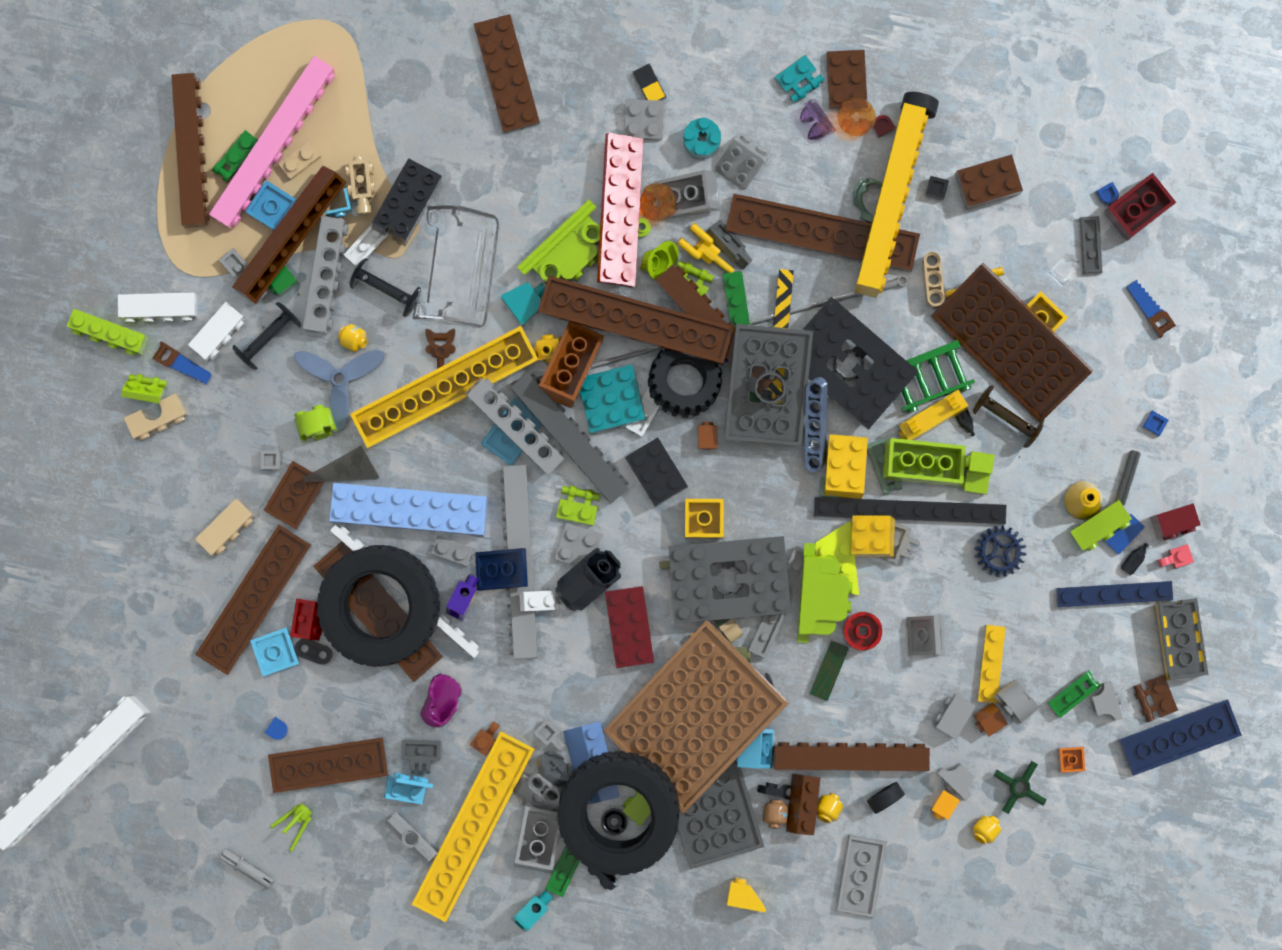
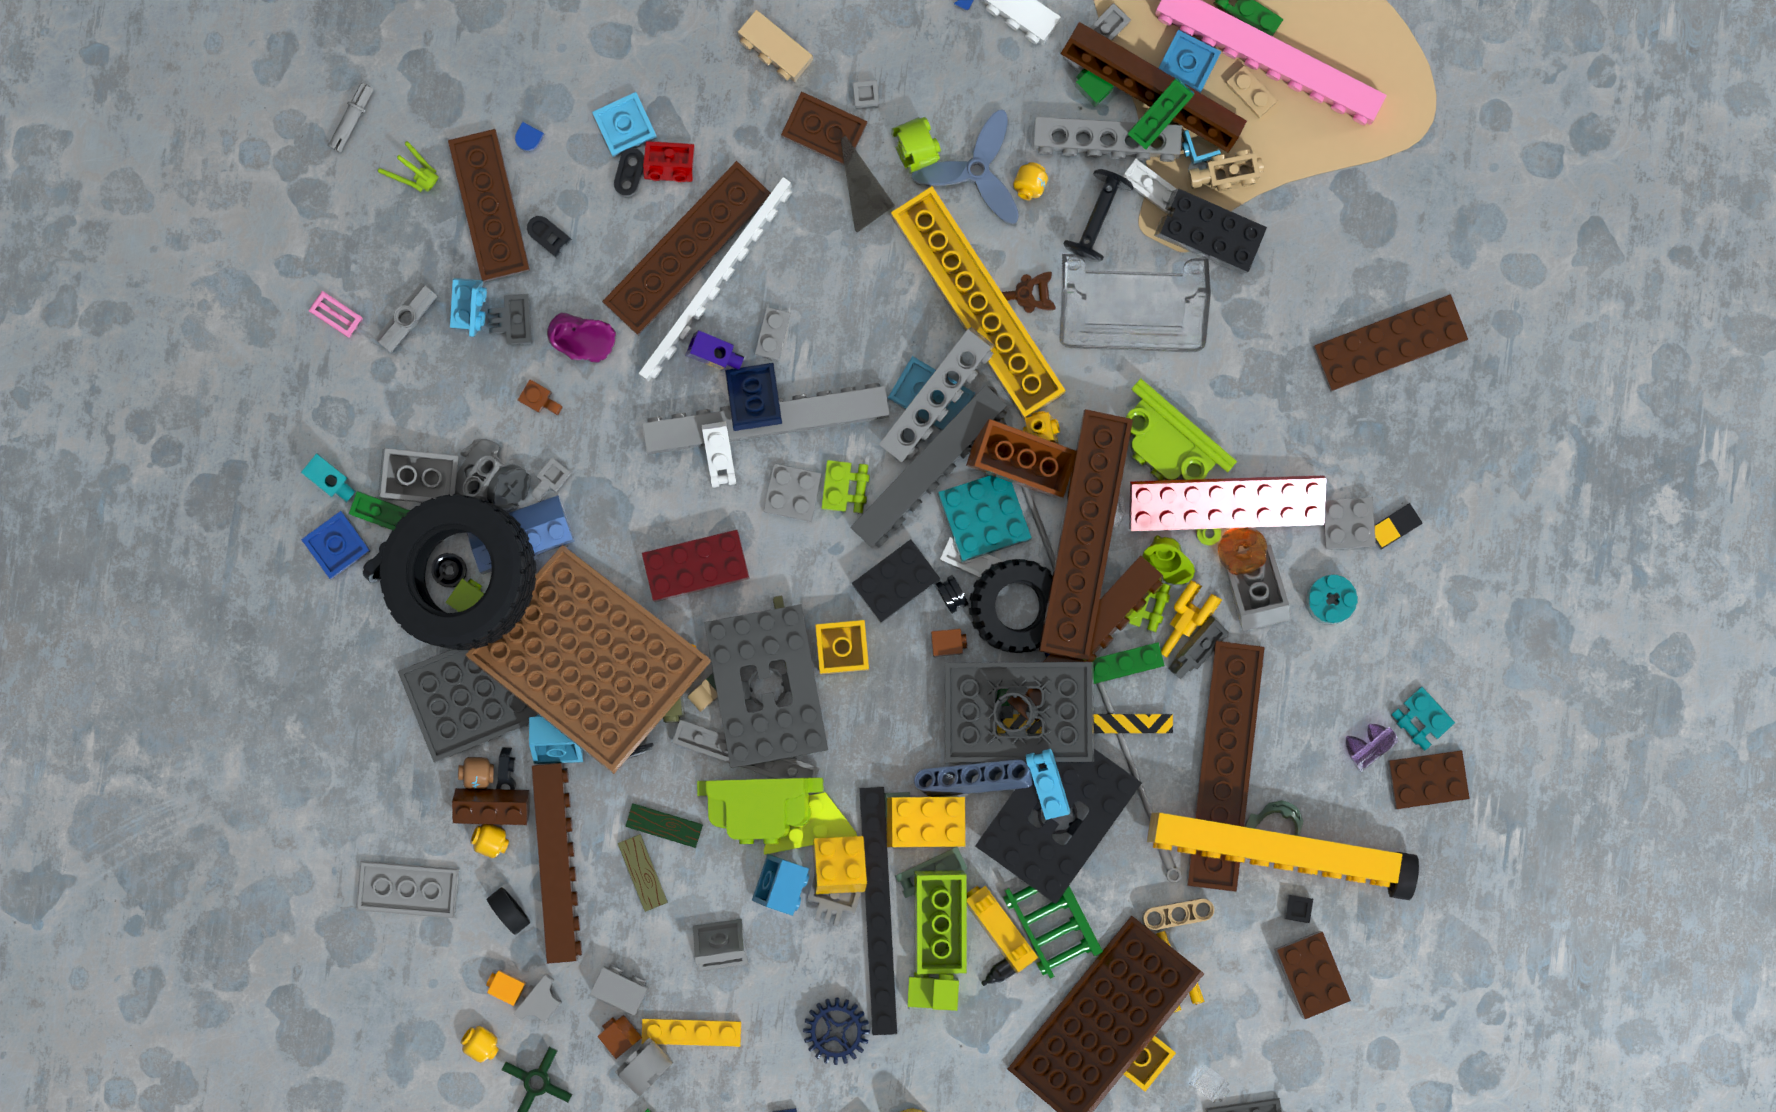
camera: 85 degrees right, 0 degrees up
reddish brown plate [195,525,312,675] -> none
black hose [232,302,301,370] -> none
black tyre [317,545,440,667] -> none
light blue brick [330,483,488,536] -> none
yellow plate [411,731,535,922] -> none
teal torso [501,282,545,327] -> none
black brick [556,548,621,611] -> none
light grey bracket [716,133,771,189] -> none
yellow slope [726,877,766,912] -> none
clear orange plate [837,97,876,136] -> none
red brick [842,612,882,651] -> none
dark red tile [873,115,896,138] -> none
dark brown hose [973,385,1045,448] -> none
none -> blue plate [301,511,371,579]
none -> bright pink tile [308,291,363,338]
none -> black plate [527,216,572,258]
none -> olive tile [618,834,668,912]
none -> dark azure brick [752,854,809,916]
none -> black wheel [935,575,969,614]
none -> medium azure plate [1026,749,1071,820]
none -> green plate [1128,78,1195,150]

